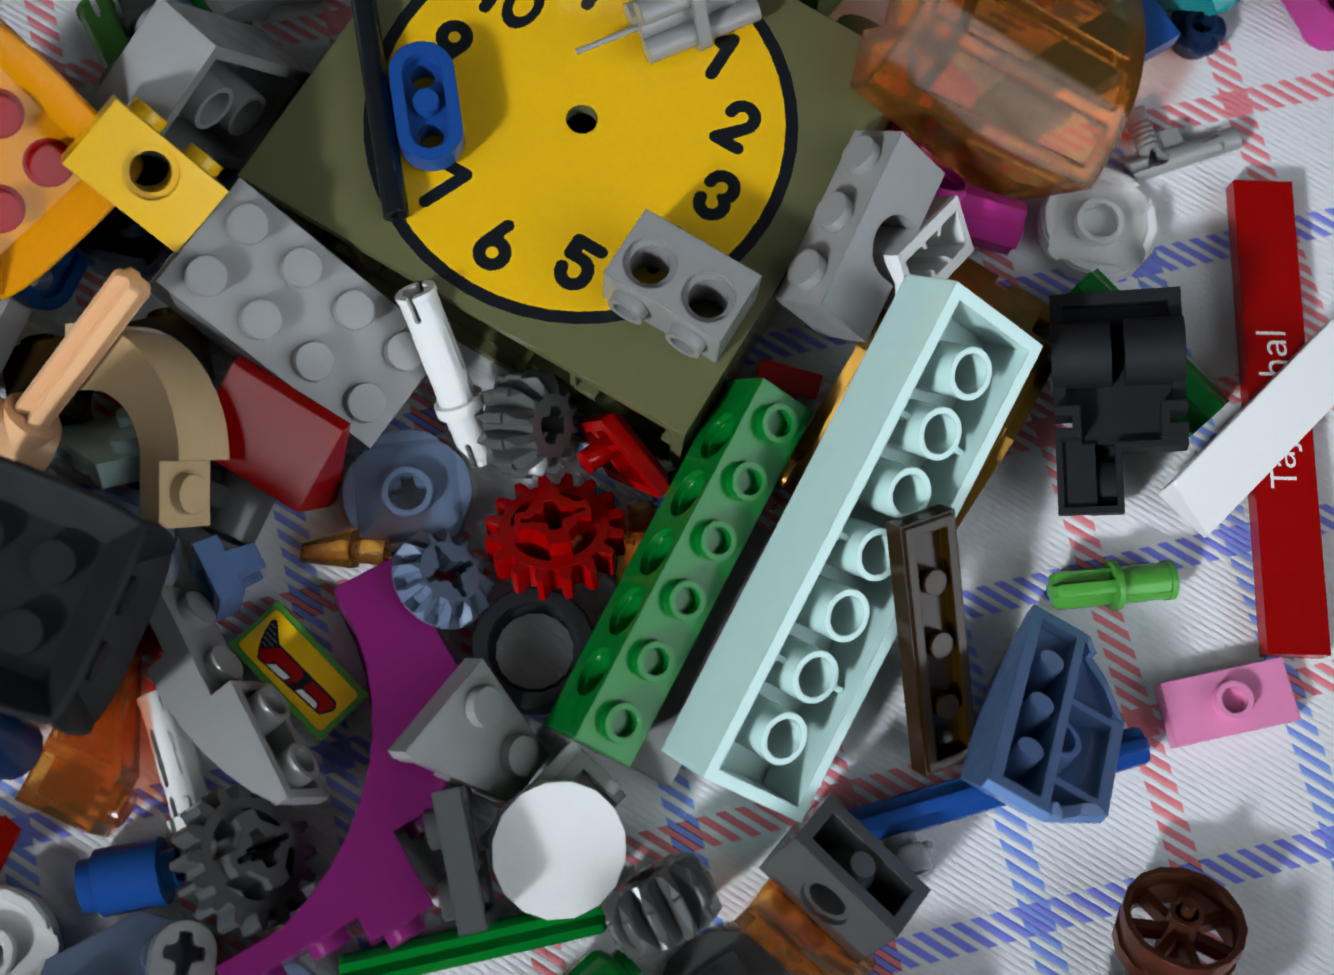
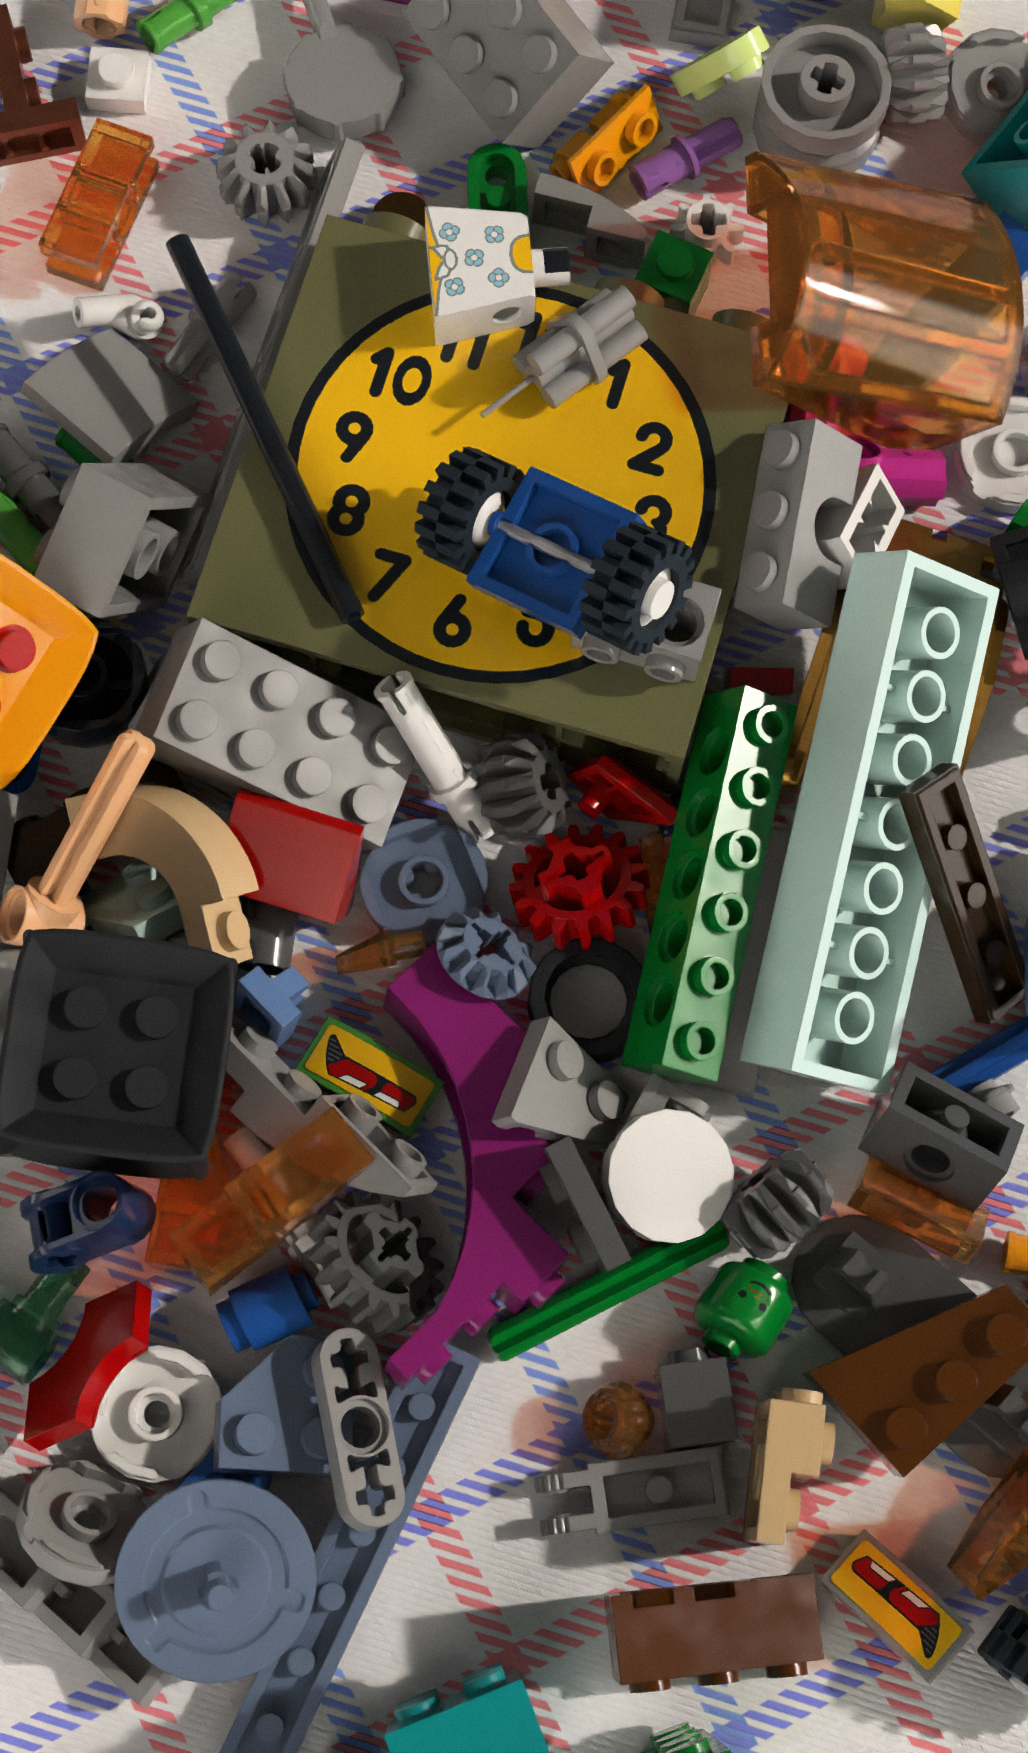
camera: 10 degrees left, 0 degrees up
yellow brick [61,94,229,254] -> none
blue plate [389,41,465,171] -> none
none -> clear orange slope [168,1106,374,1296]
none -> plate [414,447,695,656]

